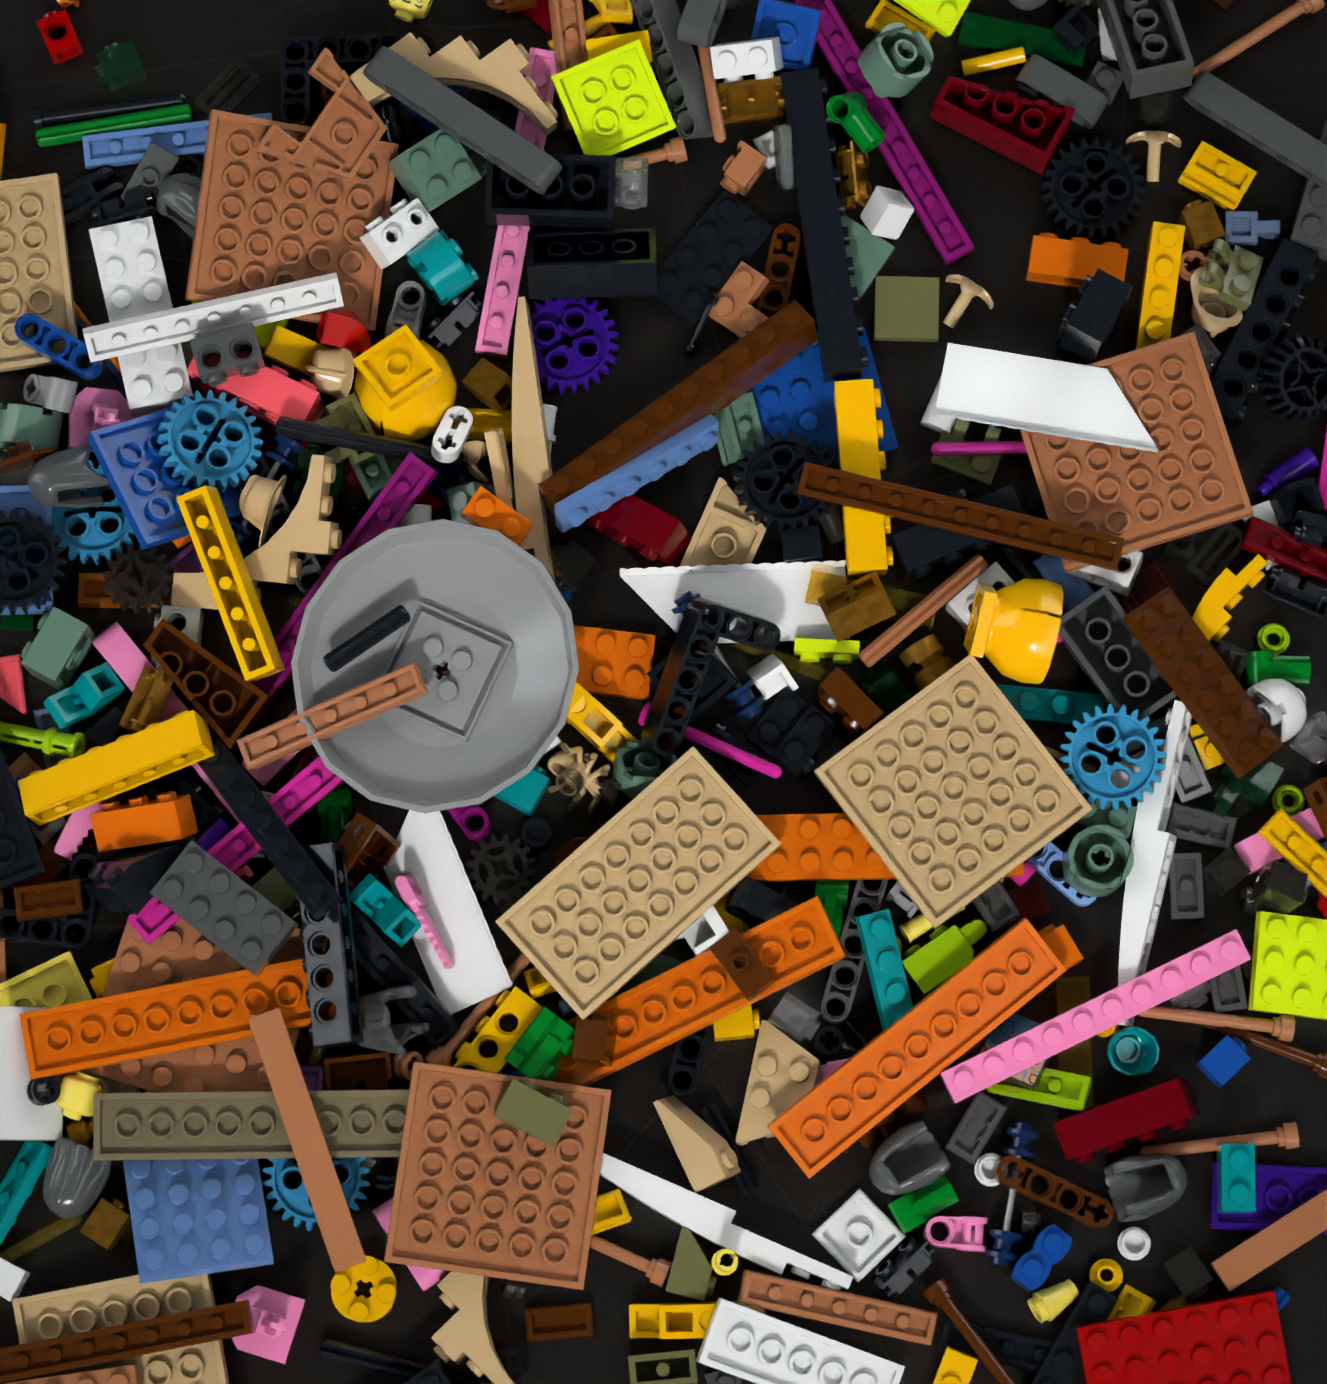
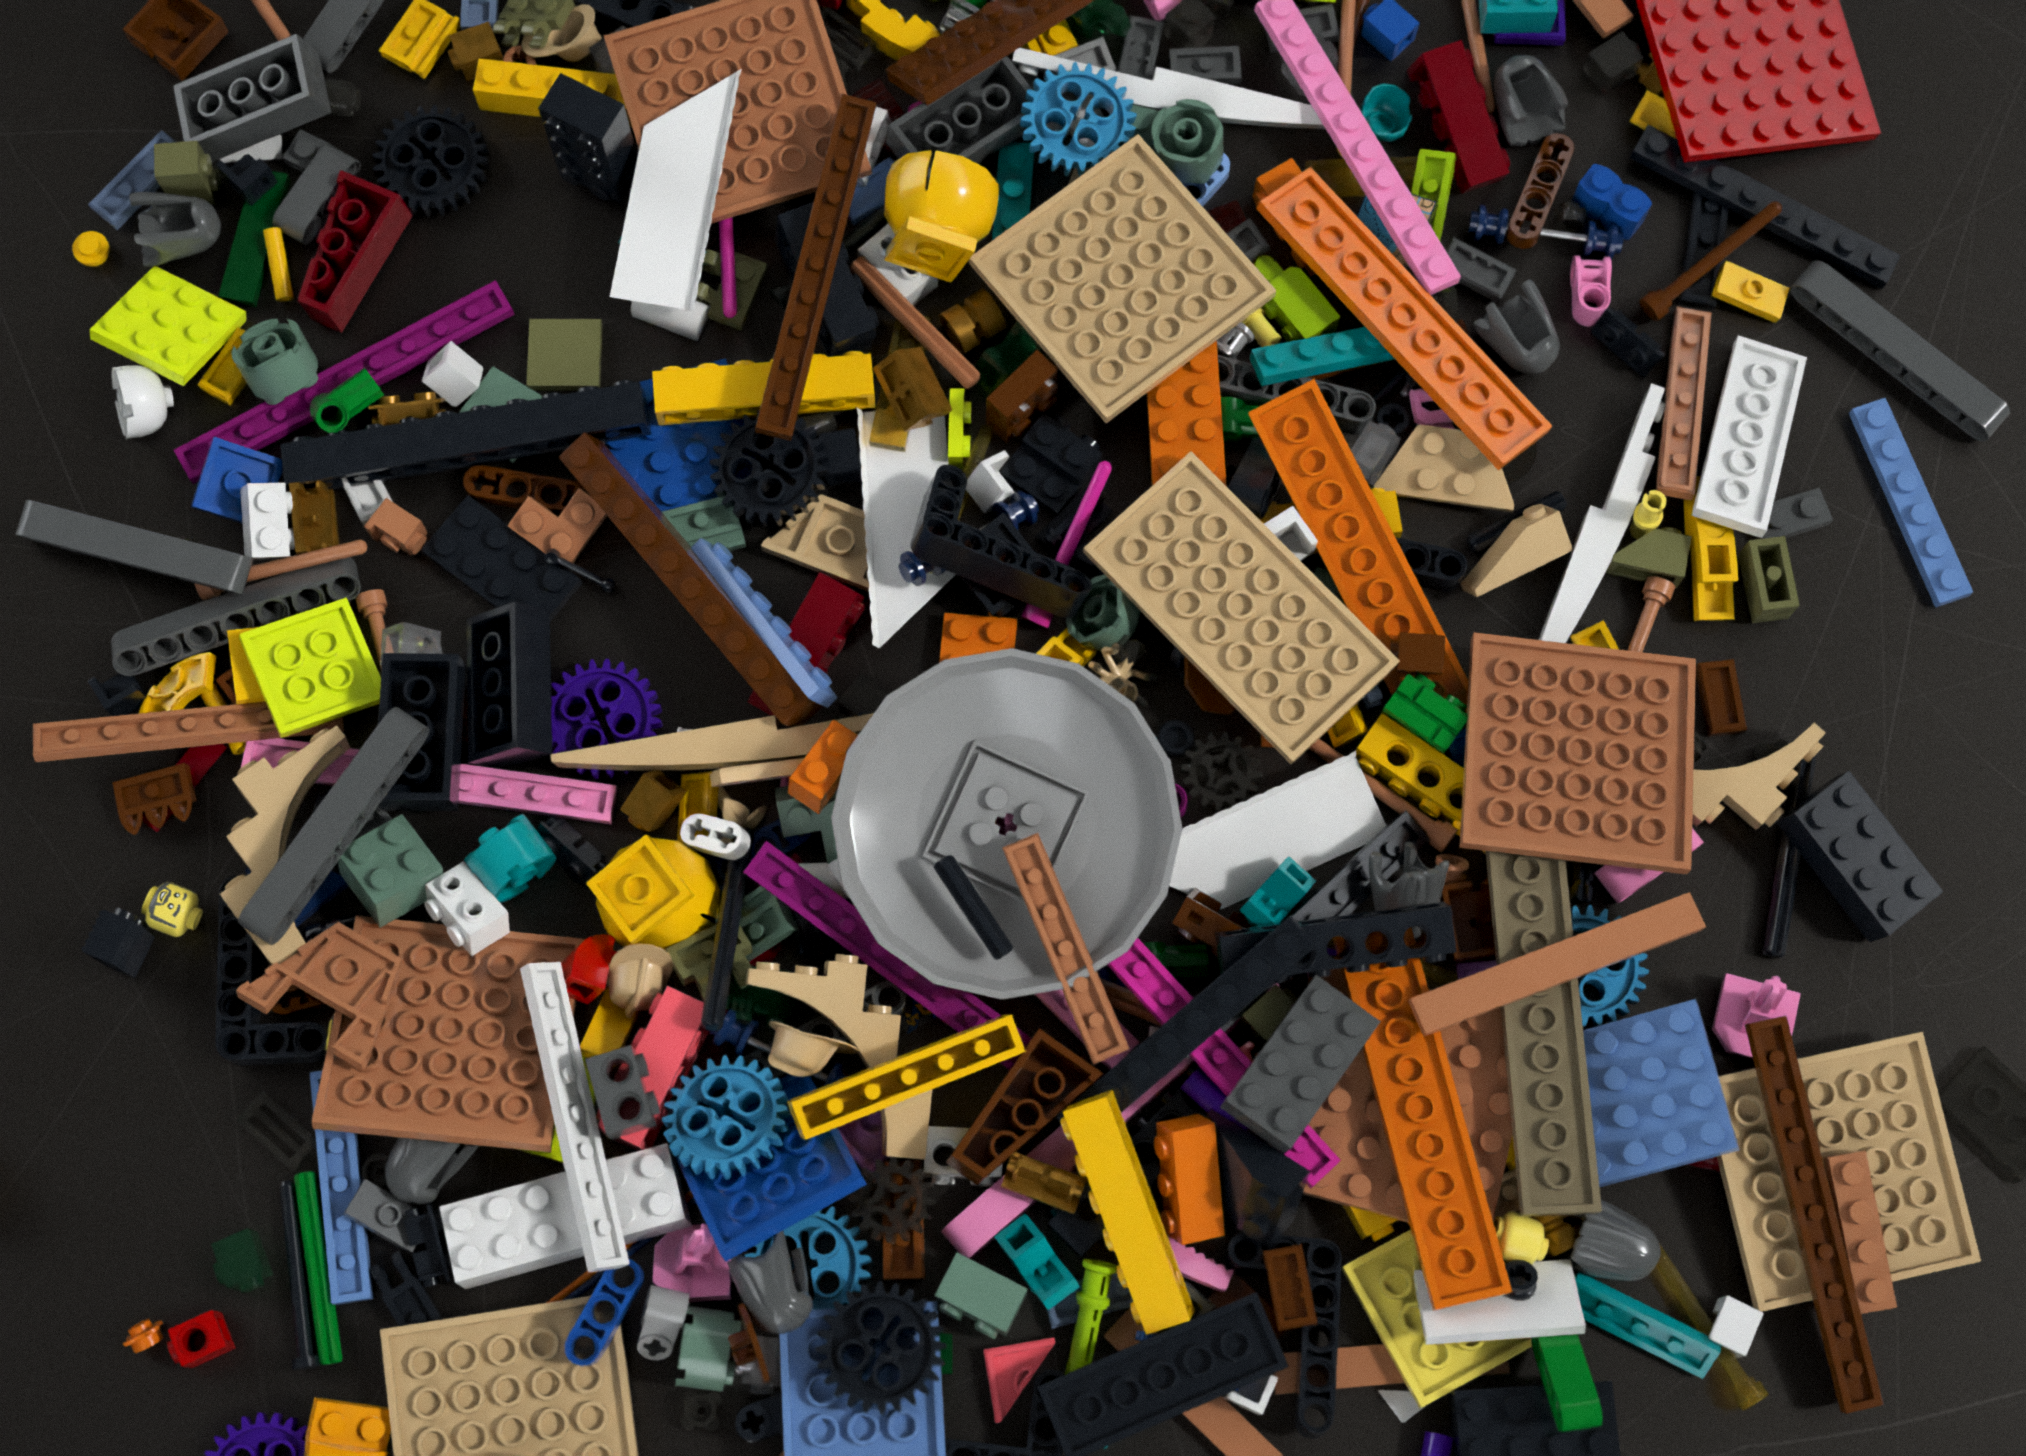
camera: 95 degrees left, 5 degrees down
pearl gold brick [79,1197,131,1251] -> none
yellow plate [331,1256,397,1322] -> none
light grey piece [385,281,427,340] -> none
bright pink piece [395,874,454,969] -> none
olive brick [492,1077,572,1146] -> none
reddish brown plate [710,928,776,1001] -> none
clear smoke tile [773,123,795,189] -> none
white tile [812,1188,906,1283] -> none
green piece [887,1176,959,1234] -> none
tan plant [943,274,994,328] -> none
white plate [974,1153,1007,1187] -> none
orange brick [1026,233,1129,288] -> none
light yellow cone [1027,1279,1079,1323] -> none
yellow plate [1089,1259,1123,1292] -> none
white plate [1117,1227,1151,1260] -> none
tan plant [1126,131,1181,182] -> none

